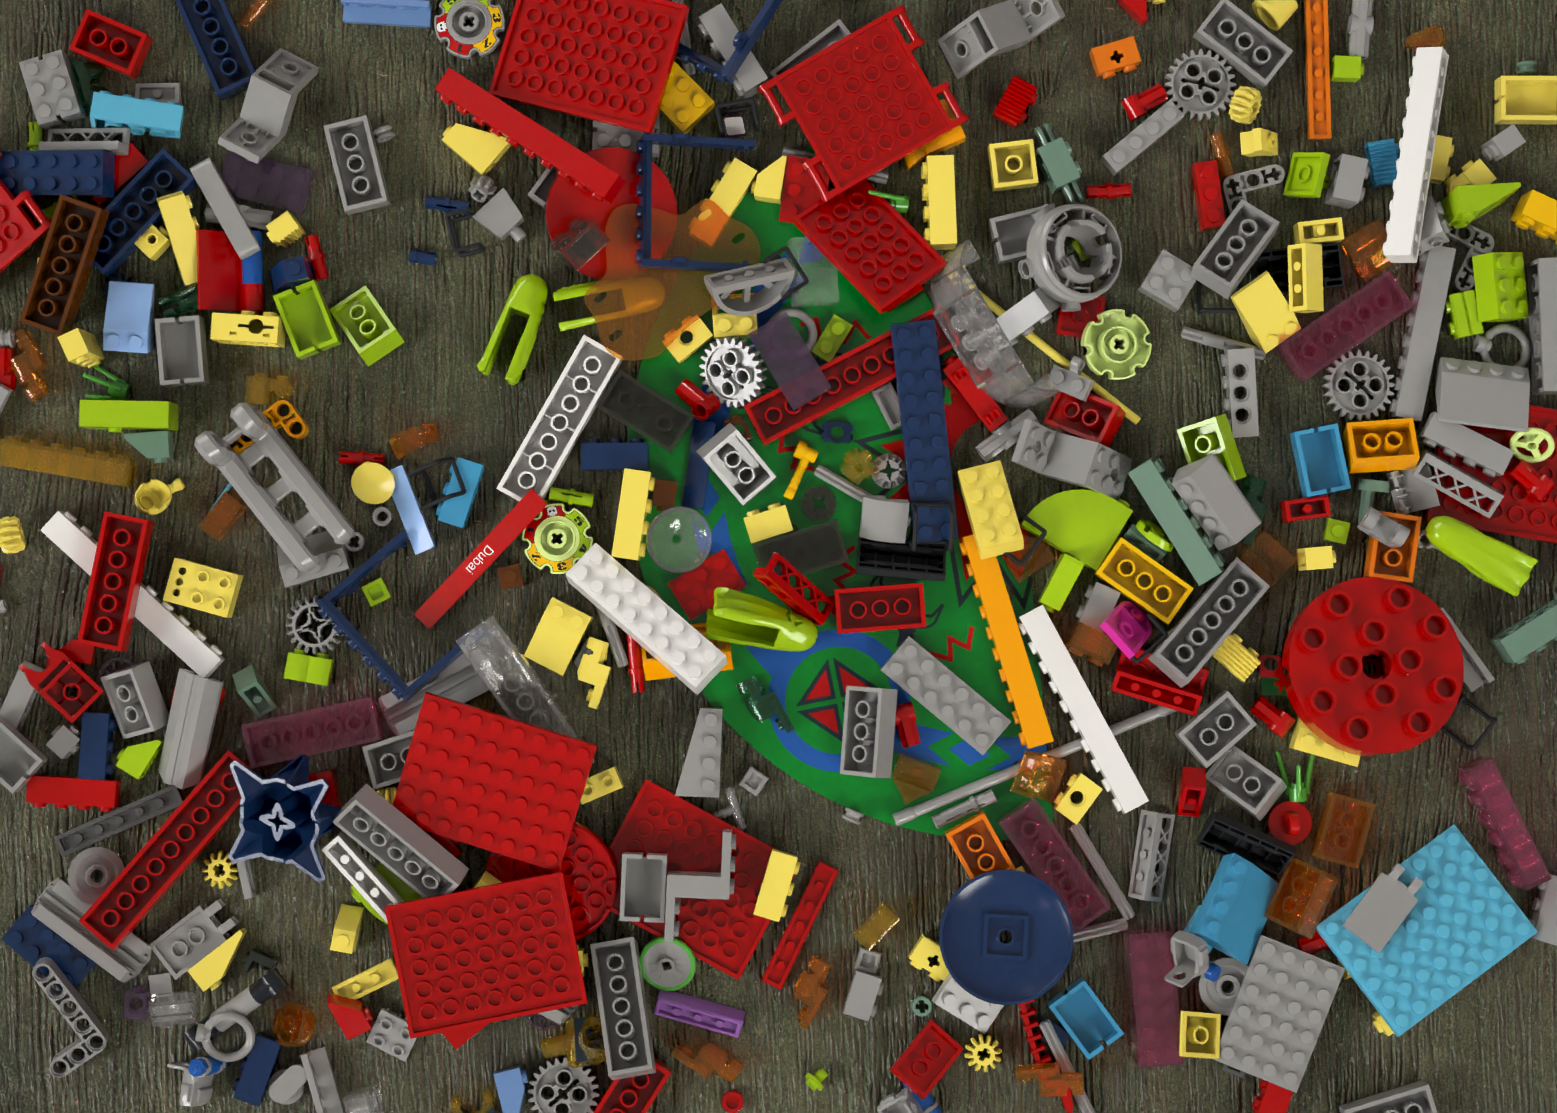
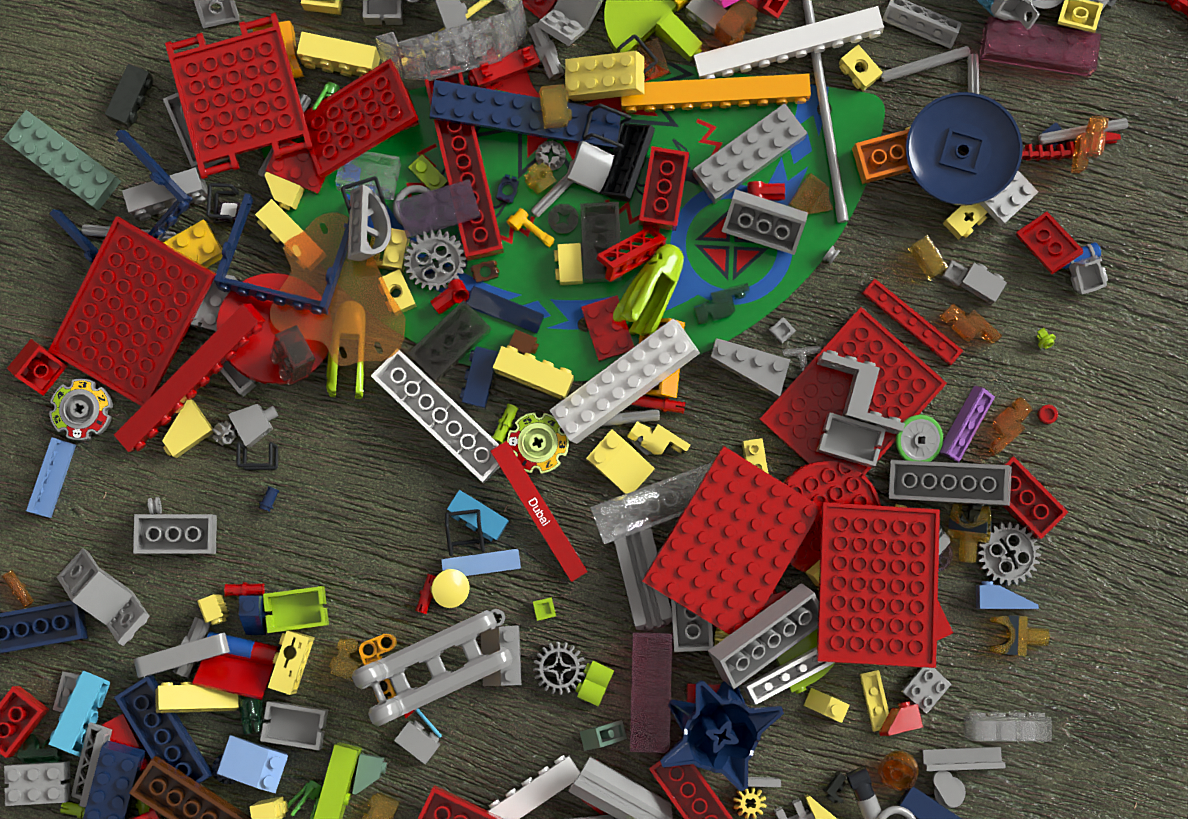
camera: 75 degrees left, 5 degrees down
light yellow brick [134,224,171,261] -> none
light yellow hair [134,478,185,515] -> none
light yellow piece [163,557,244,618] -> none
clear orange brick [198,492,247,541] -> none
clear purple plate [221,150,314,214] -> none
dark blue piece [316,530,492,702] -> none
lime slope [329,285,404,367] -> none
light grey axle [372,507,393,527] -> none
clear orange brick [388,422,440,460] -> none
dark blue pin [425,195,471,215] -> none
lime piece [477,274,548,386] -> none
reddish brown brick [497,563,526,590] -> none
clear dish [646,507,712,573] -> none
light grey brick [696,423,776,505] -> none
light yellow brick [753,848,801,922] -> none
light grey tile [871,382,901,431] -> none
sand green bush [912,995,932,1017] -> none
light grey pin [931,789,997,829] -> none
light yellow gear [964,1034,1002,1072] -> none
clear pink brick [997,796,1111,933] -> none
clear orange slope [1010,750,1067,803] -> none
dark azure piece [1046,977,1124,1060] -> none
none -> light grey brick [394,720,441,764]
none -> clear yellow brick [539,84,572,129]

